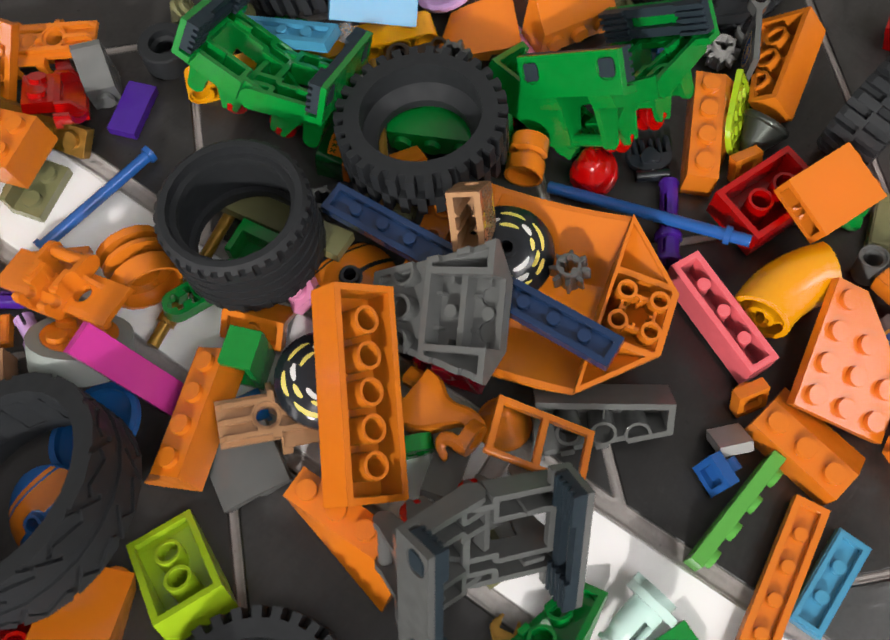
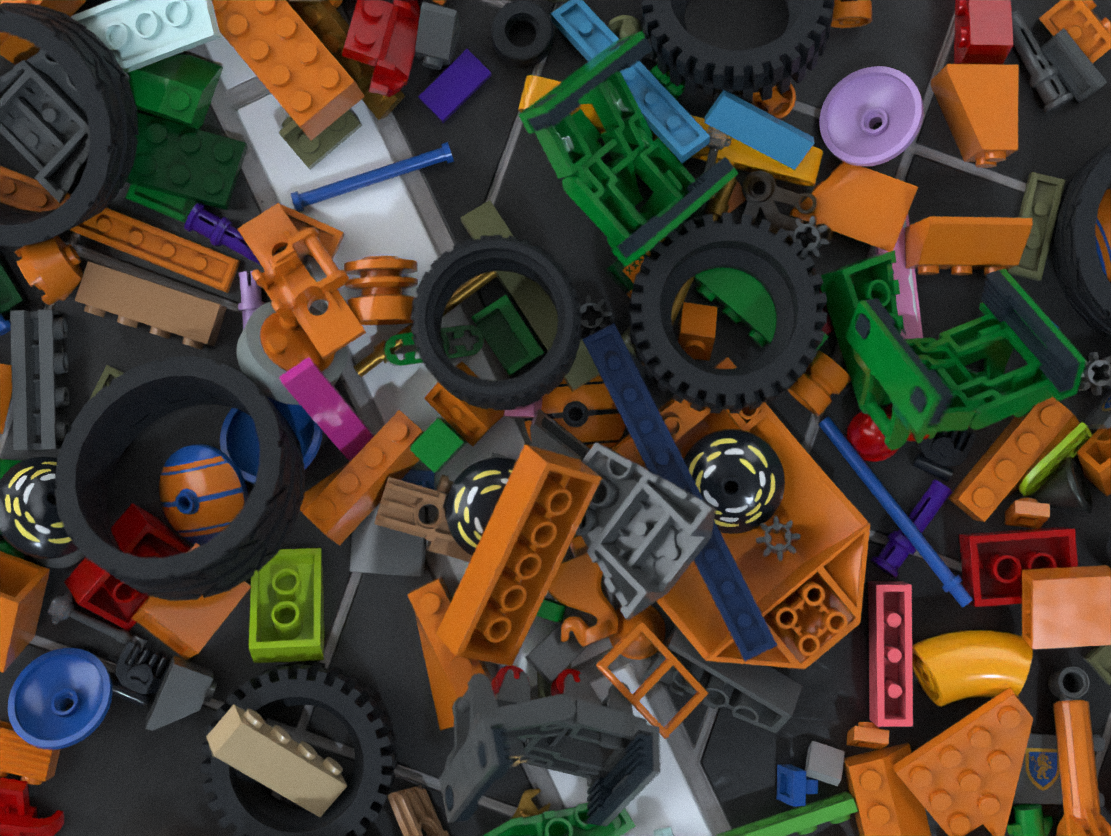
camera: 25 degrees right, 20 degrees up
medium nougat torso [445,181,496,252] -> none

